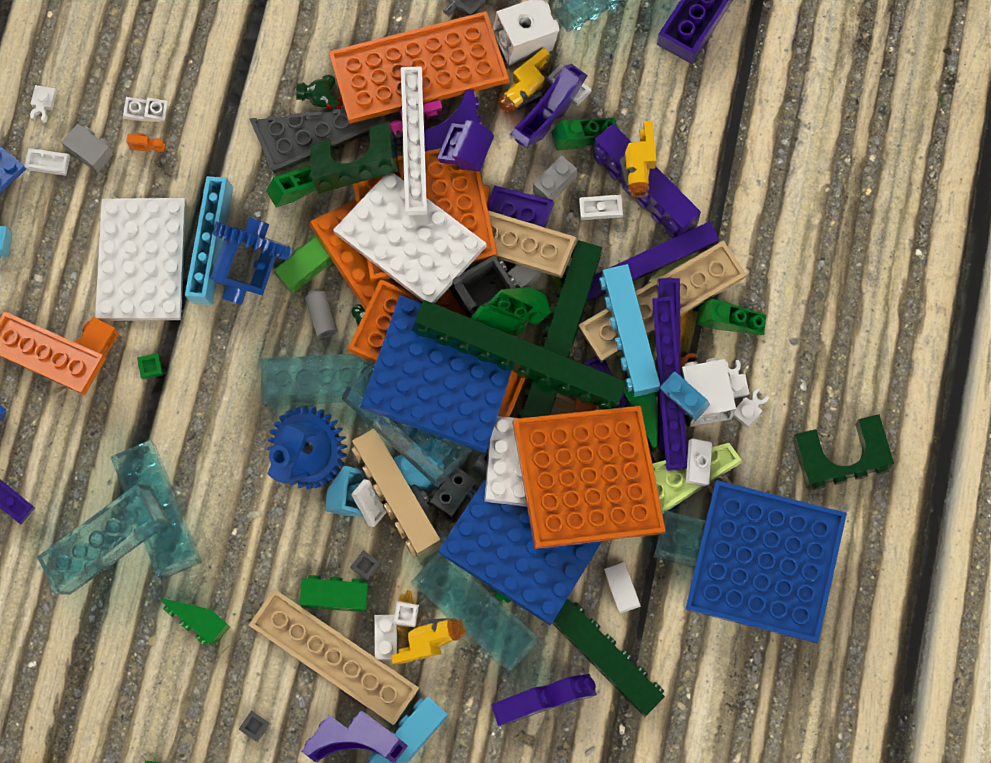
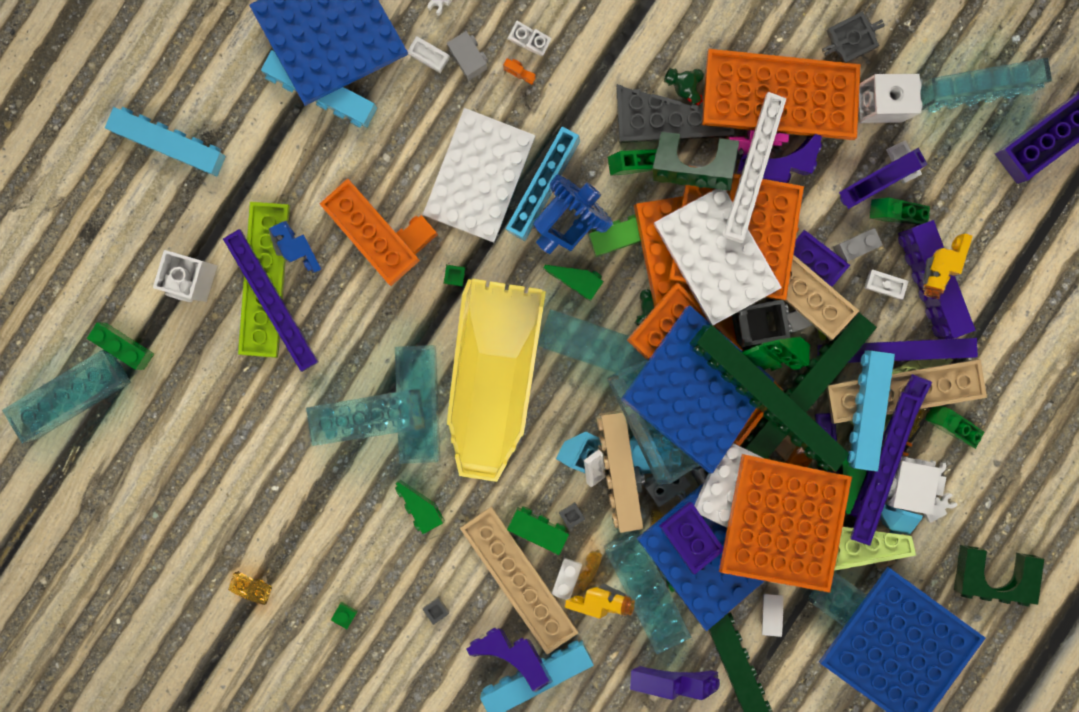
camera: 15 degrees right, 15 degrees up
blue piece [267,406,347,489] -> none
light grey brick [305,289,338,338] -> none
white tile [393,601,419,628] -> none
dark purple brick [437,120,494,172] -> none
yellow plate [498,48,550,114] -> none
dark azure brick [660,372,710,421] -> none
white plate [686,439,712,486] -> none
none -> light yellow windscreen [447,279,546,482]
none -> green slope [543,265,604,301]
none -> dark purple plate [659,502,723,575]
none -> medium azure slope [880,504,923,535]

